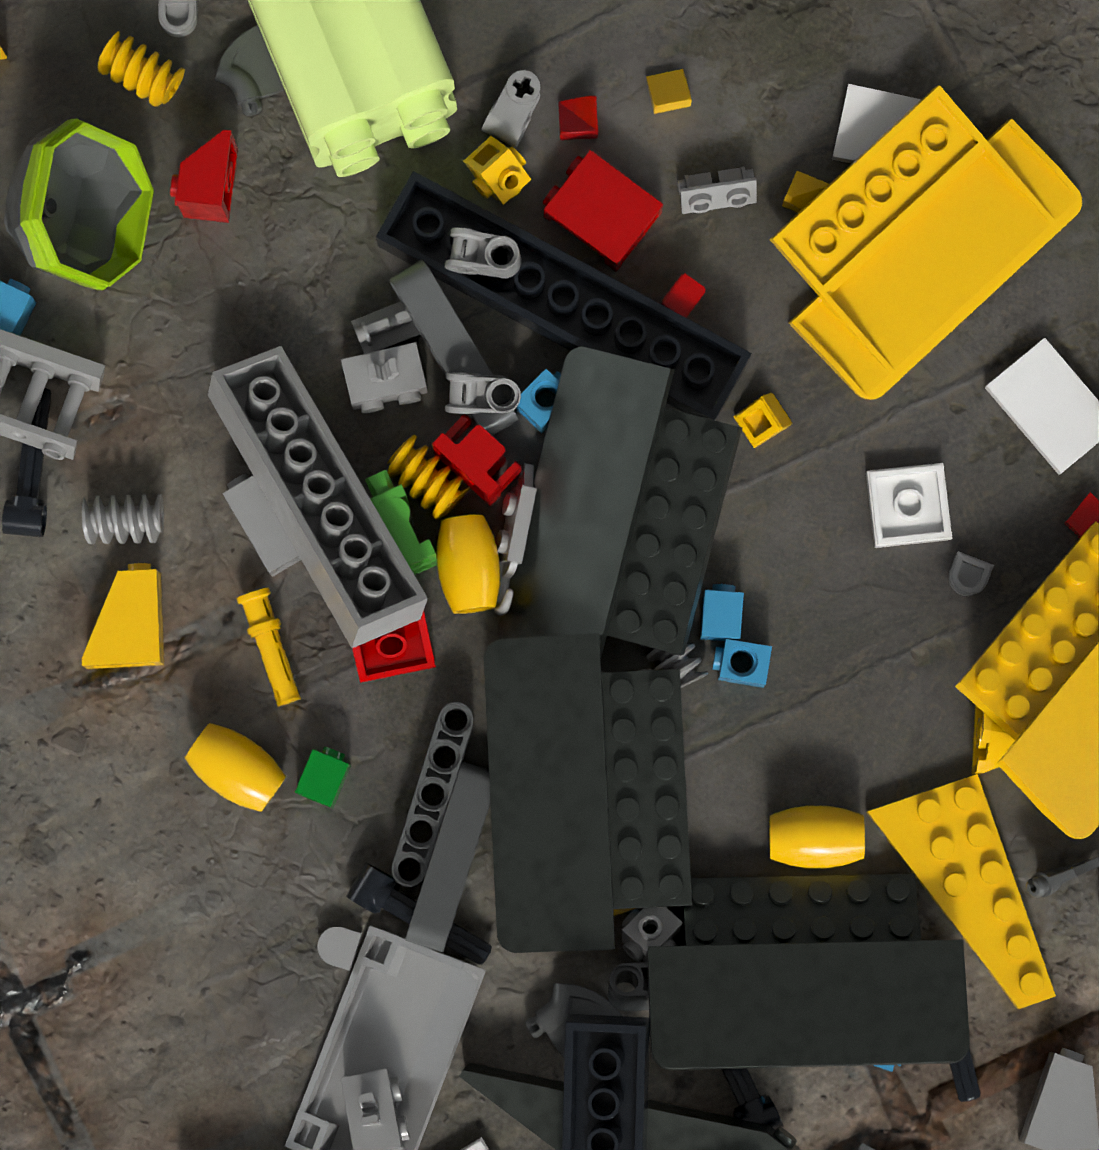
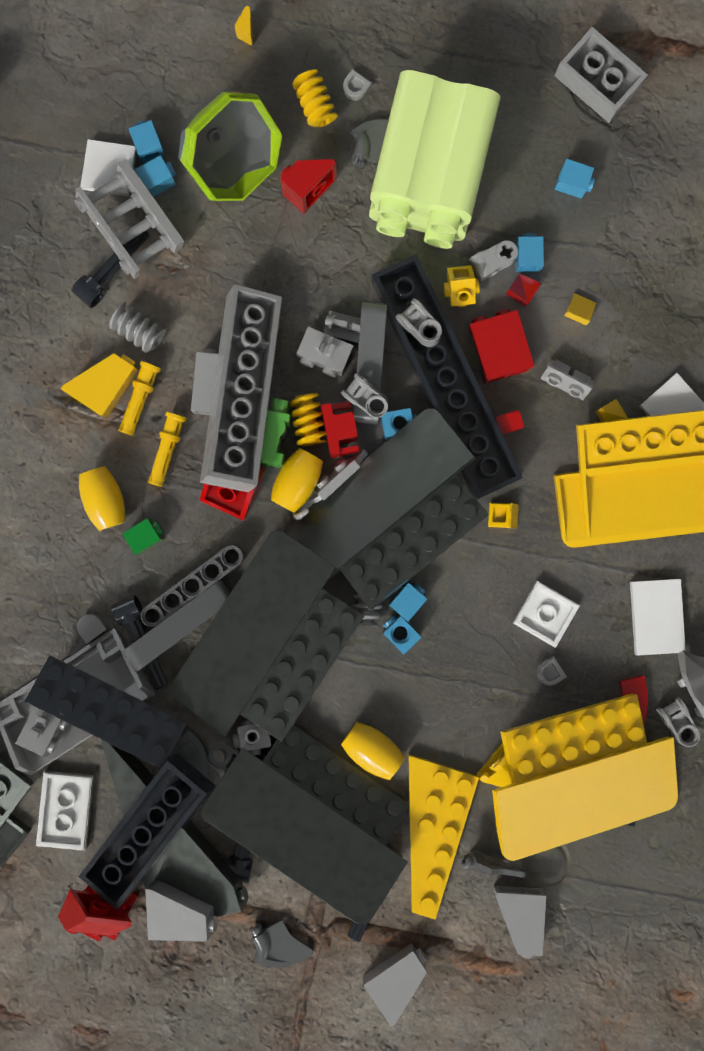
camera: 30 degrees right, 5 degrees up
none -> black brick [24,655,187,768]
none -> yellow pin [118,361,161,436]
none -> dark azure brick [515,233,544,272]

